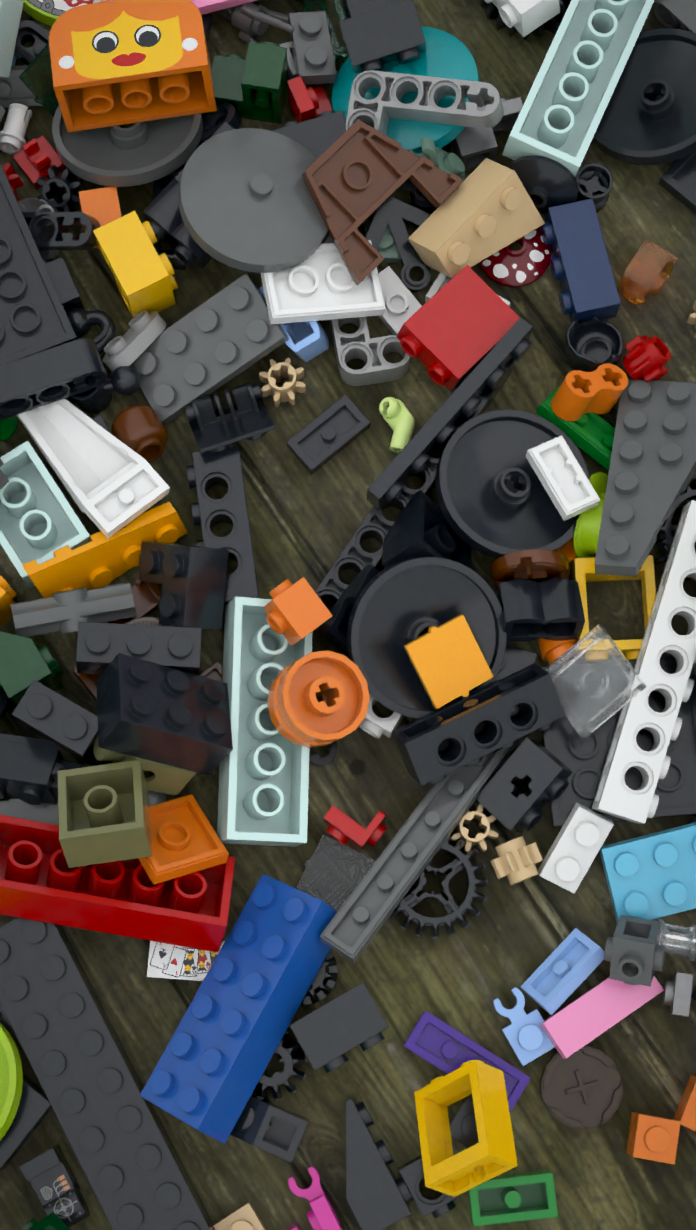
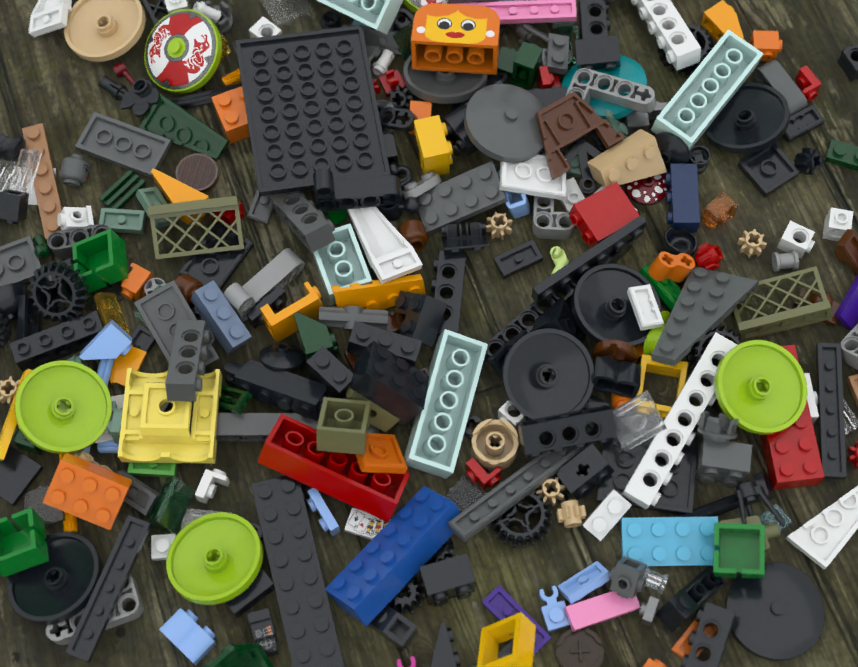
camera: 15 degrees right, 10 degrees down
orange brick [263,577,333,646] -> none
orange wheel [267,650,370,748] -> none
light orange piece [404,614,494,709] -> none
none -> light blue plate [306,488,340,537]
none -> tan brick [471,419,519,472]

